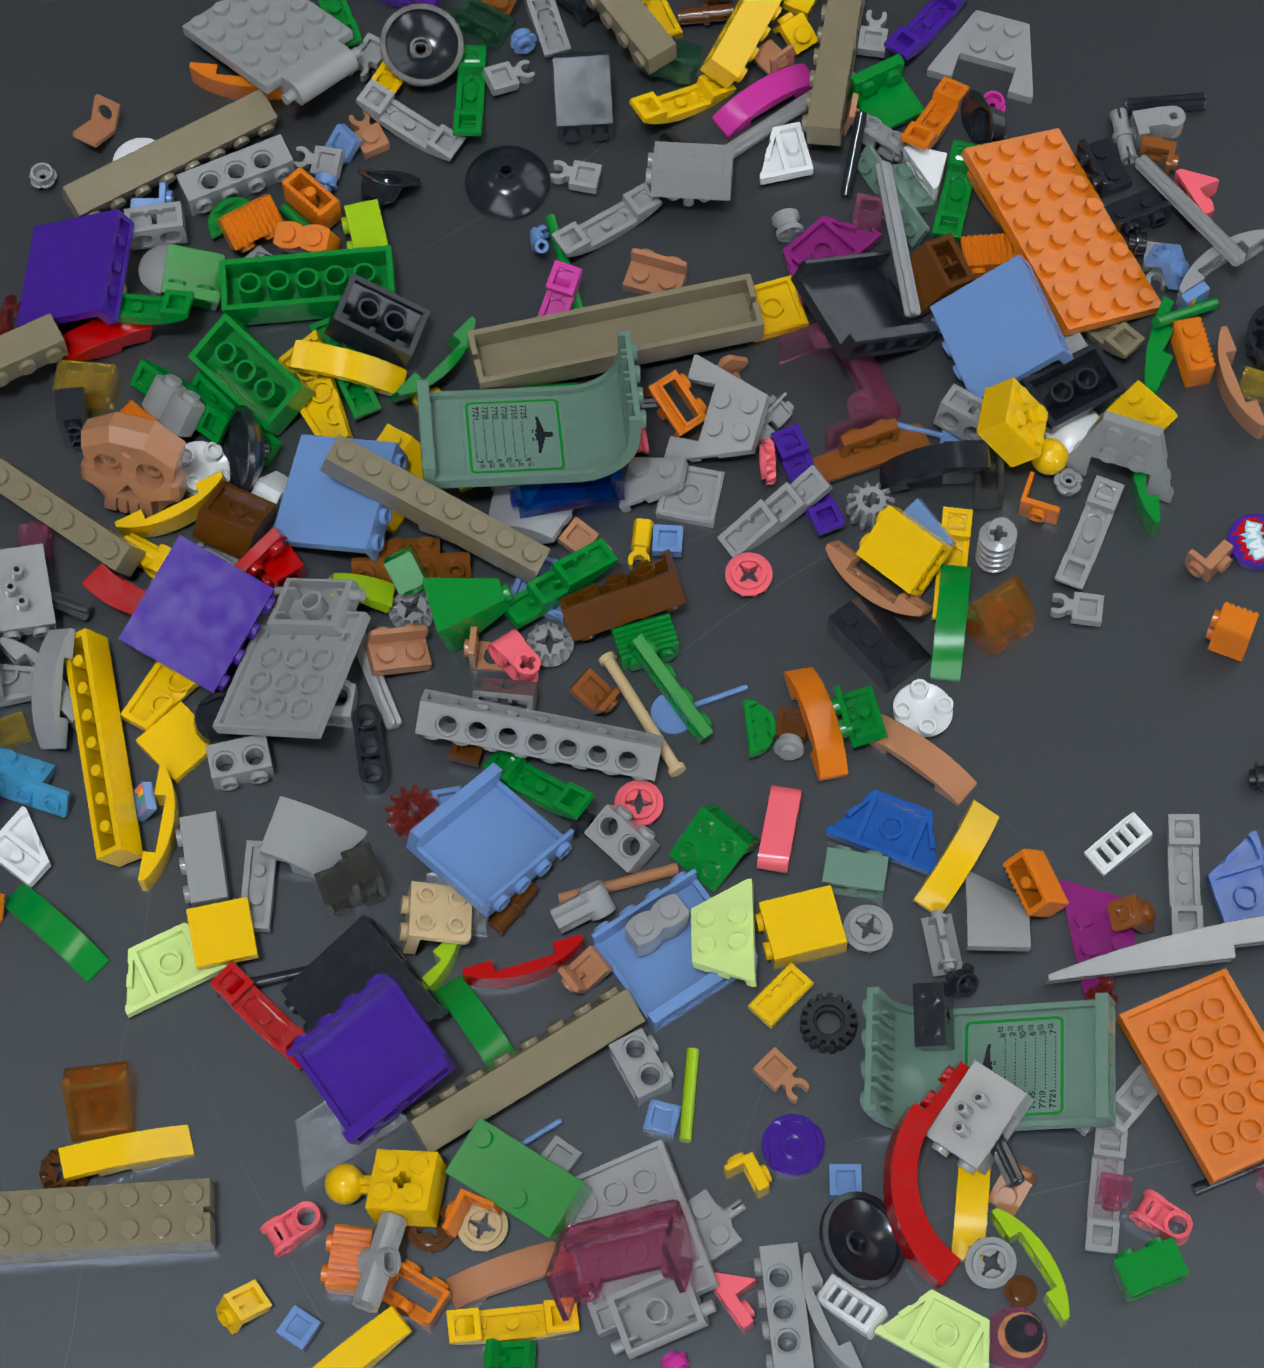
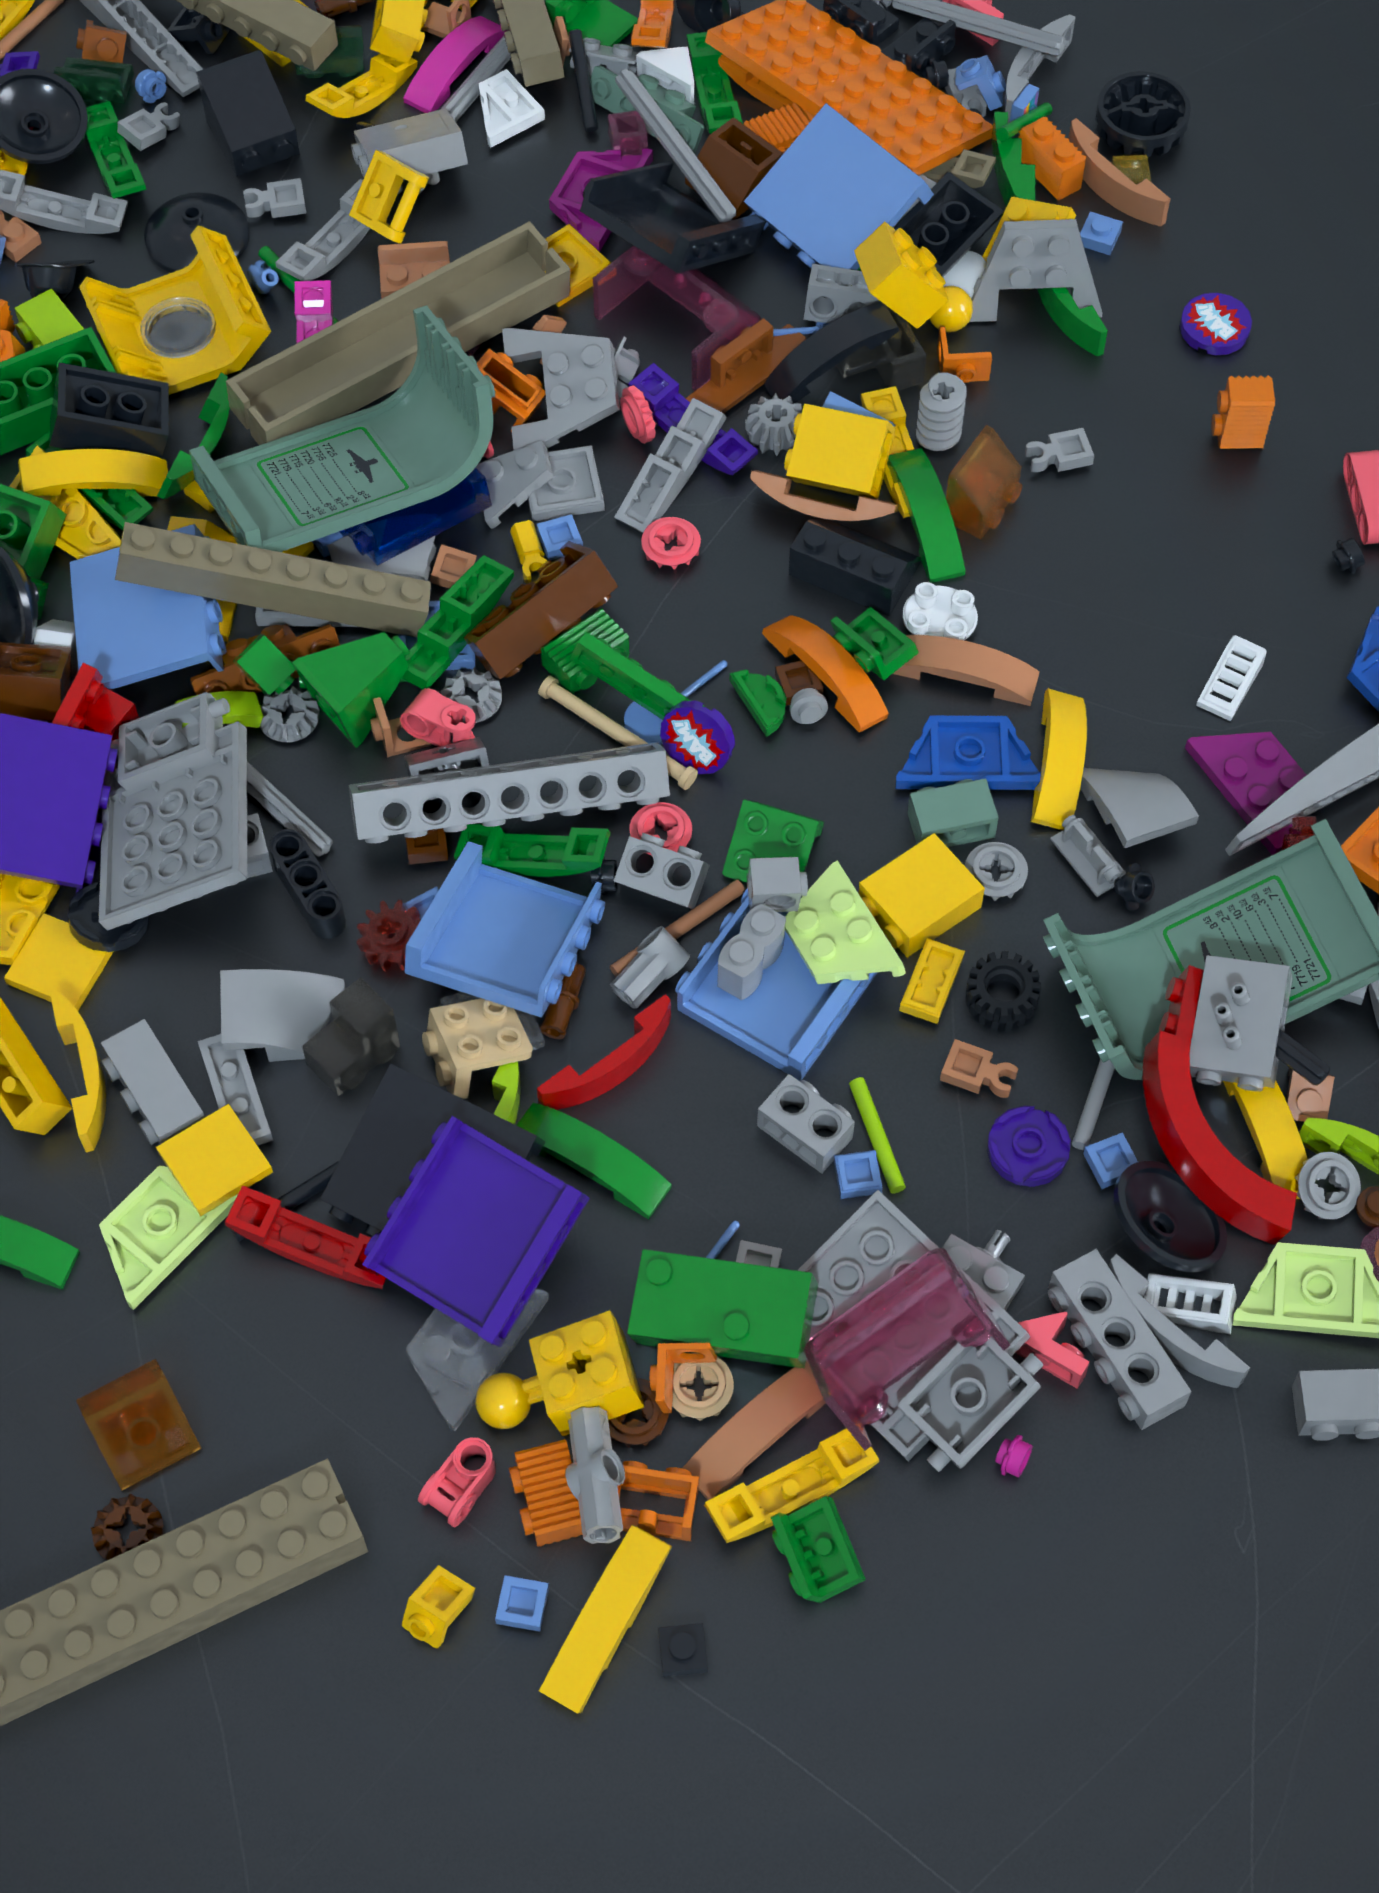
camera: 25 degrees left, 5 degrees down
yellow slope [58,1124,195,1182] -> none
medium blue tile [133,781,157,822] -> none
light grey brick [205,735,275,791] -> none
nougat bracket [365,624,432,676] -> none
dark tan brick [406,985,645,1152] -> none
nougat bracket [558,945,614,994] -> none
dark orange bracket [567,668,621,715] -> none
yellow bracket [723,1152,772,1199] -> none
coral beam [757,785,802,874] -> none
light grey wheel [771,208,804,243] -> none
black brick [913,982,955,1051] -> none
orange brick [1003,848,1069,917] -> none
light grey plate [1054,468,1083,497] -> none
light grey slope [1054,475,1125,590] -> none
dark orange bracket [1107,894,1156,934] -> none
light grey slope [1167,814,1204,935] -> none
nougat bracket [1184,539,1234,582] -> none
none -> yellow panel [79,225,271,395]
none -> yellow plate [349,150,429,244]
none -> tile [660,700,735,774]
none -> light grey brick [747,857,808,912]
none -> light grey bar [1072,1059,1115,1150]
none -> medium blue plate [1080,211,1123,255]

